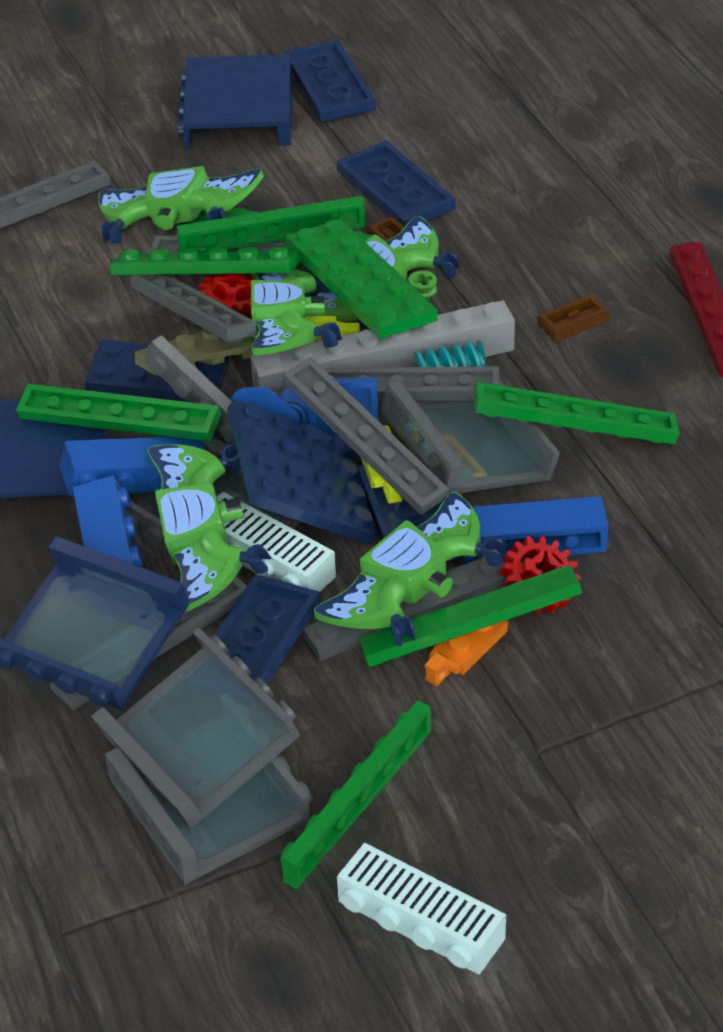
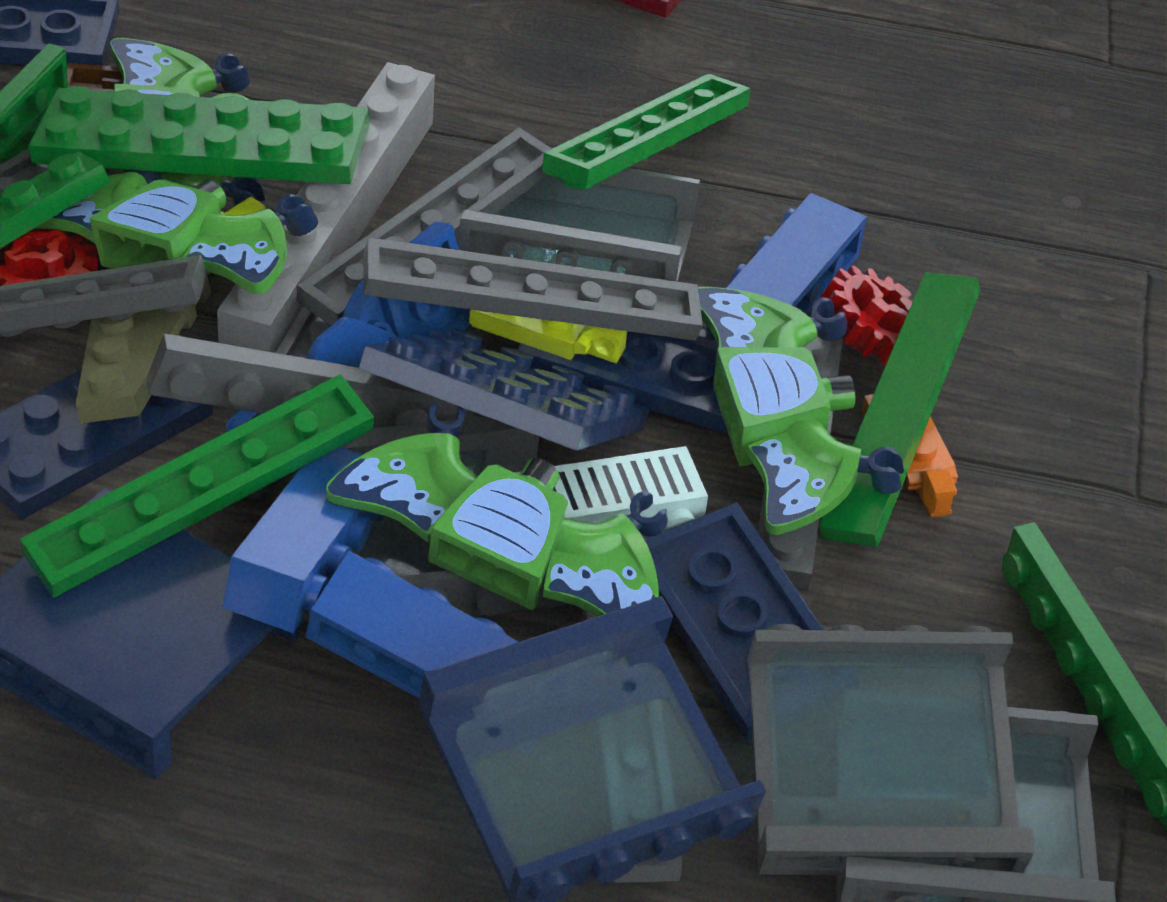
camera: 60 degrees left, 0 degrees up
teal piece [413,340,486,367] -> none
reddish brown tile [537,294,610,342] -> none

